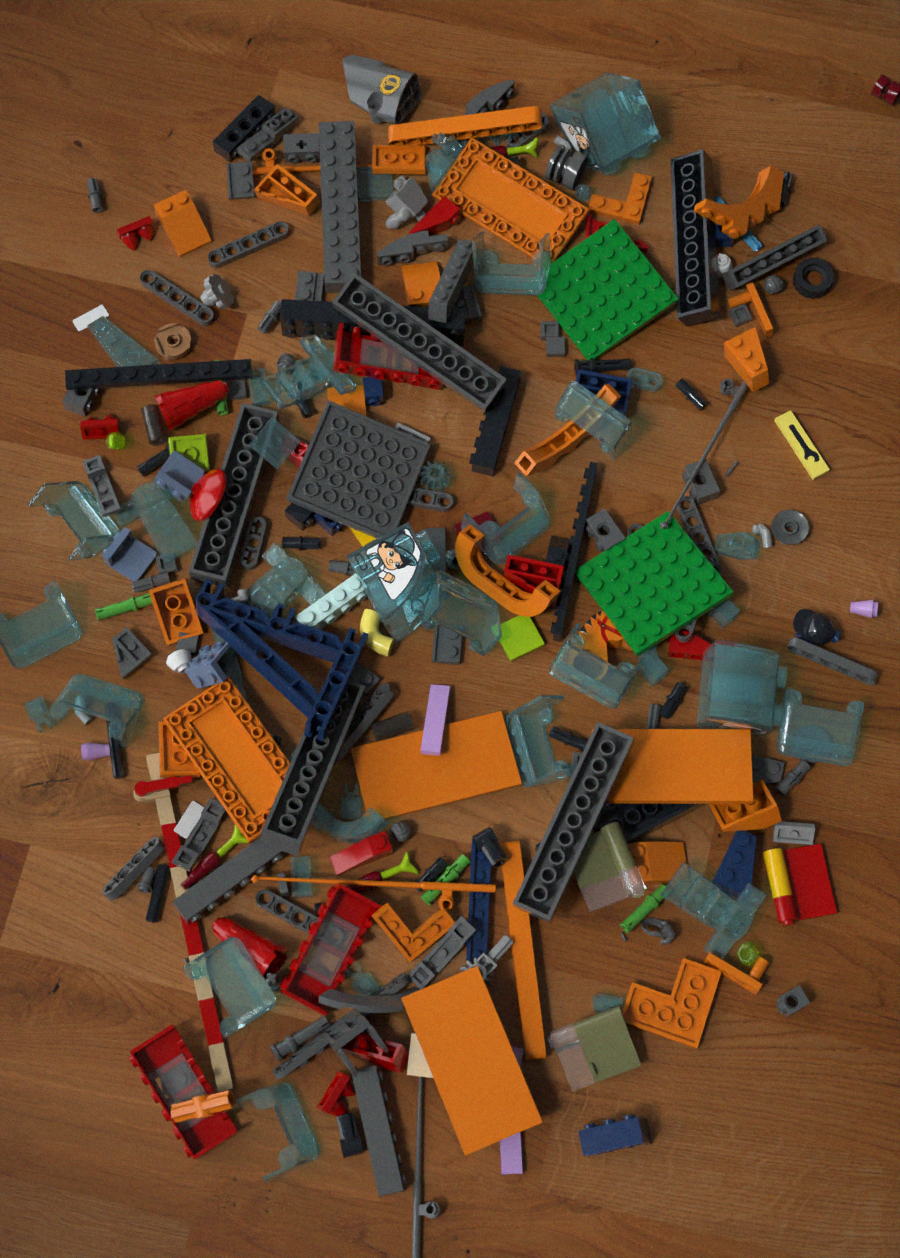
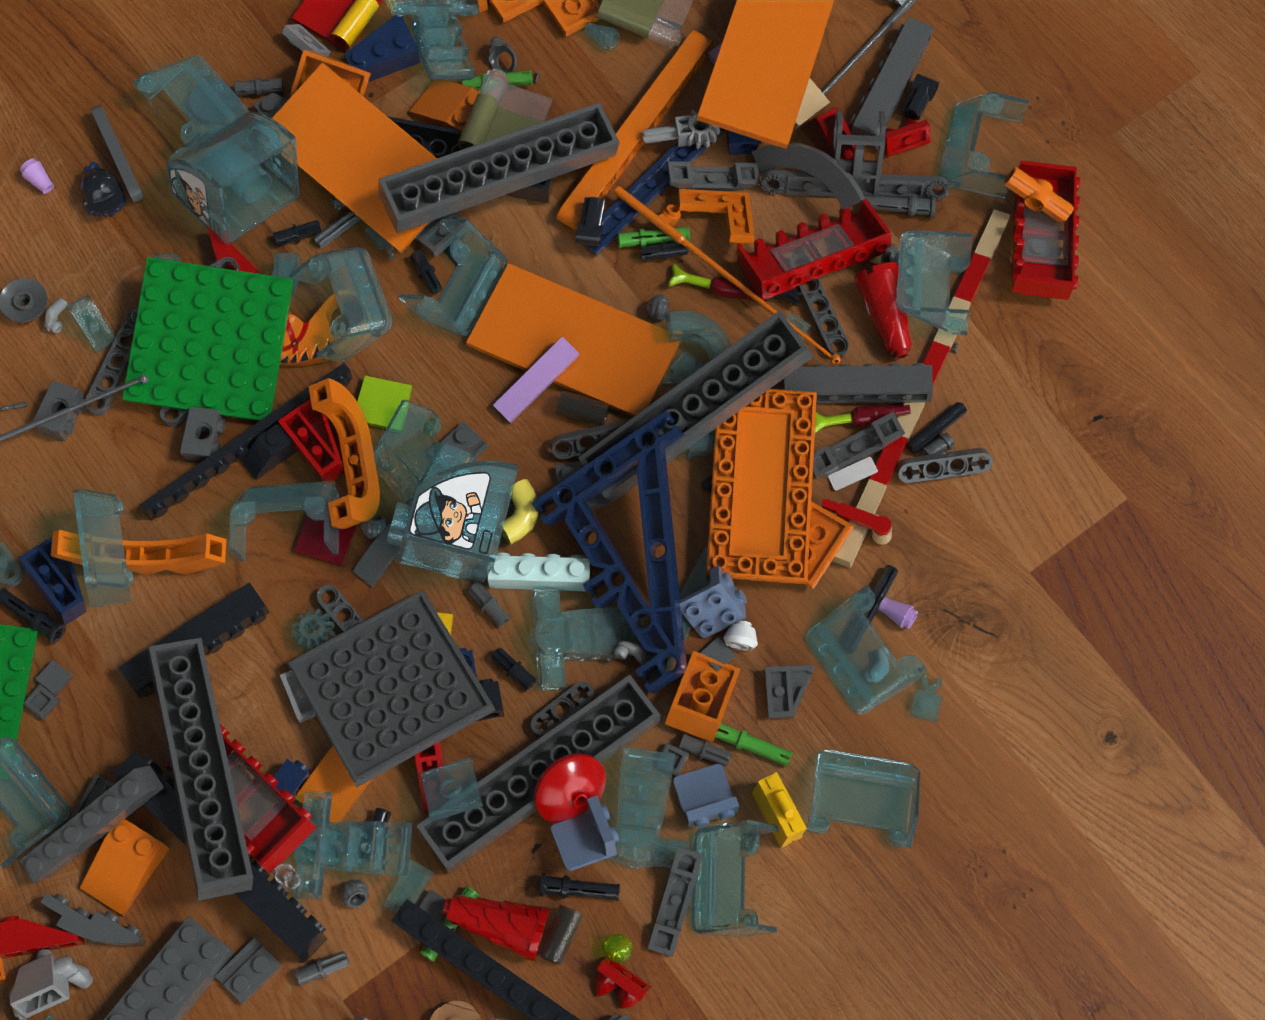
camera: 140 degrees left, 0 degrees up
lime tile [168,434,210,472] -> none
dark grey tile [277,873,290,898] -> none
red slope [330,831,393,876] -> none
clear light blue plate [346,963,380,996] -> none
none -> clear pin [271,862,300,889]
none -> yellow piece [752,772,807,848]

